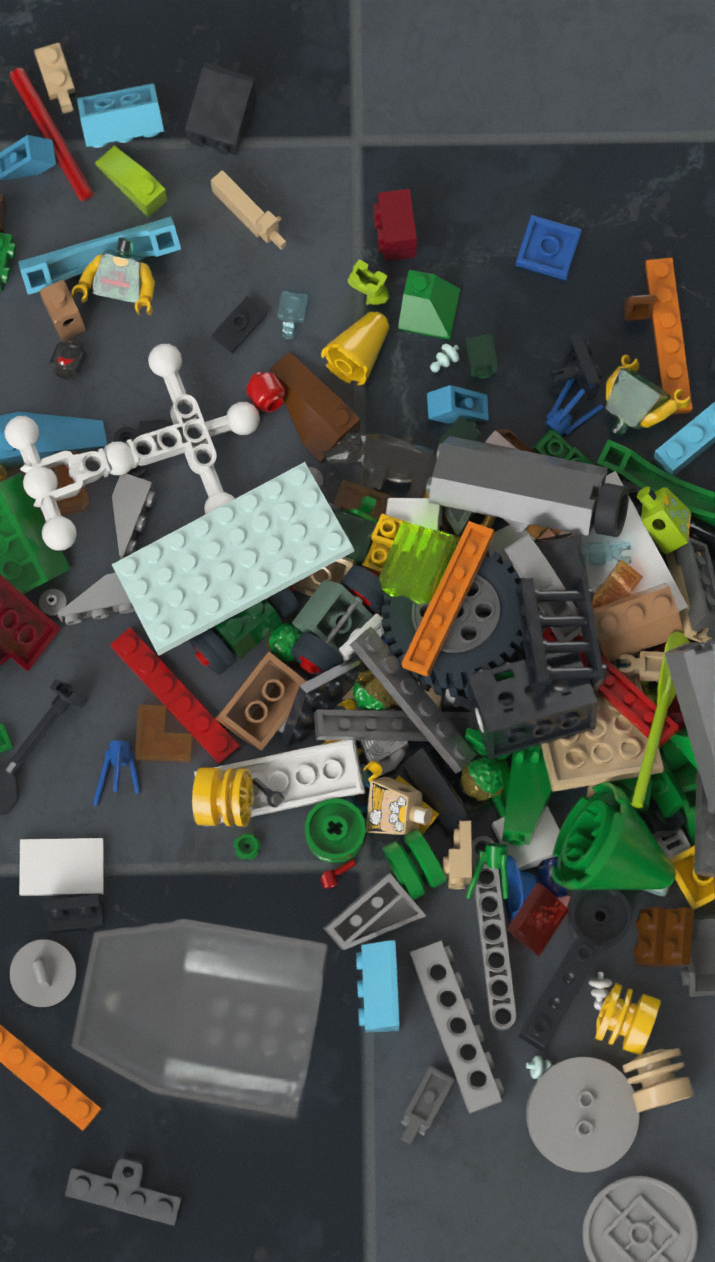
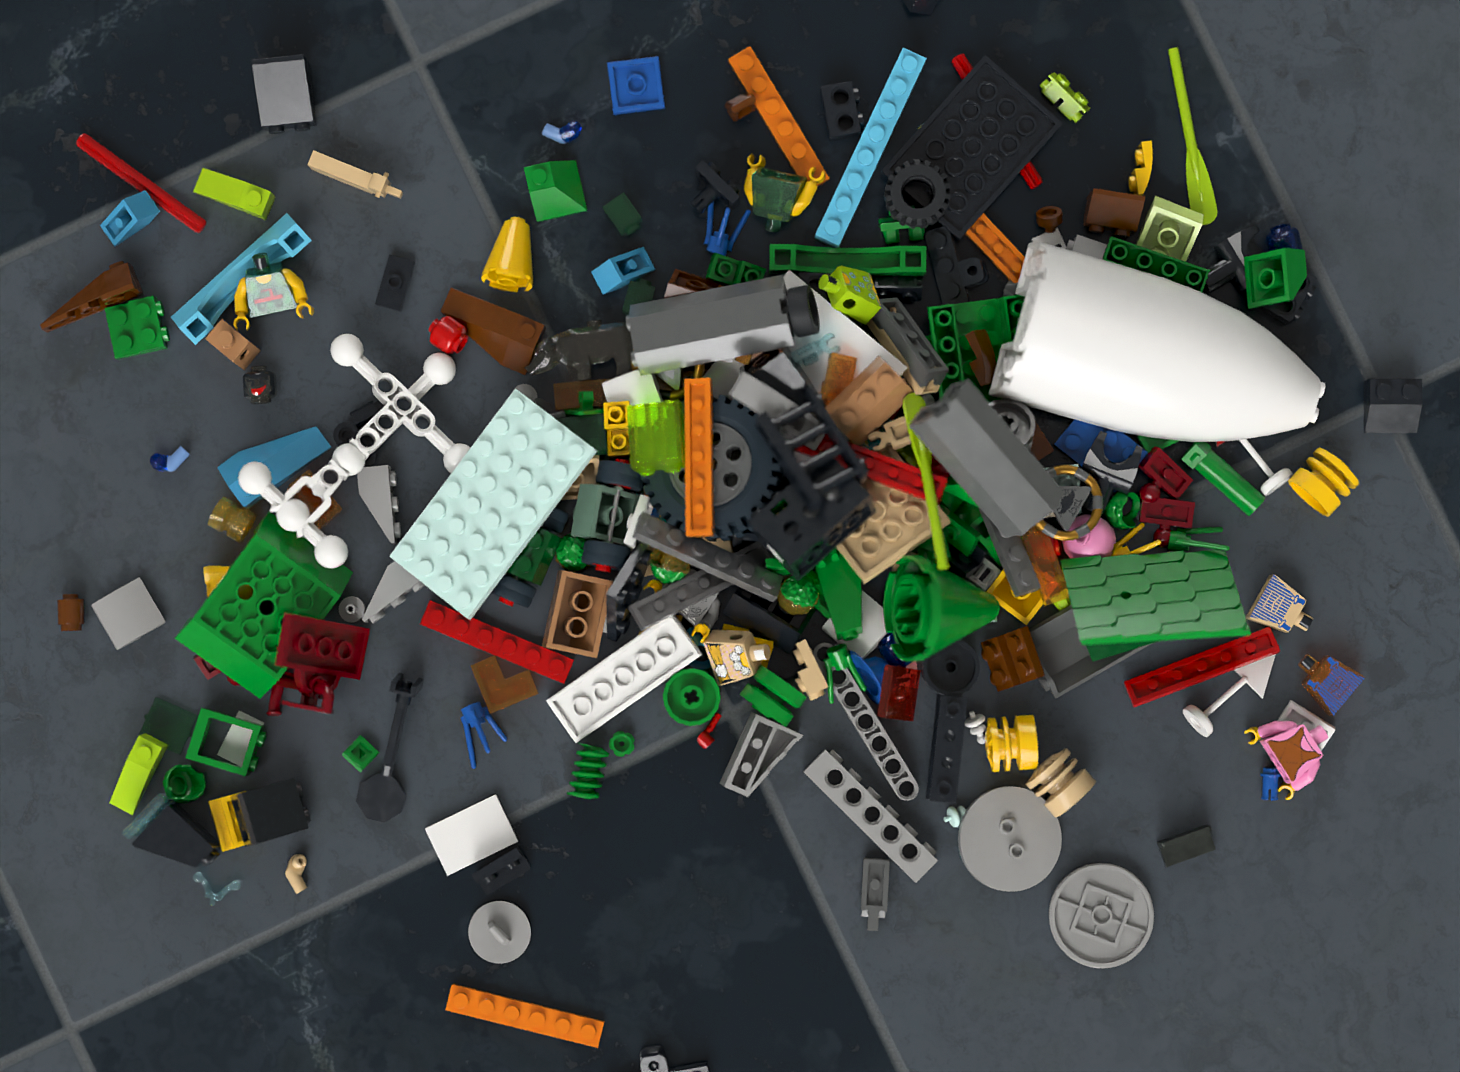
camera: 30 degrees left, 10 degrees up
tan plate [34,43,75,114] -> none
clear windscreen [72,919,328,1120] -> none
medium azure slope [77,83,164,148] -> none
yellow wheel [192,767,254,827] -> none
black hand [252,777,285,808] -> none
clear light blue plate [277,291,308,339] -> none
lime animal [347,260,389,305] -> none
medium azure slope [356,940,399,1032] -> none
dark red brick [373,189,417,262] -> none
light aqua hair [430,344,459,372] -> none
none -> arm [542,120,581,144]
none -> green piece [566,743,610,800]

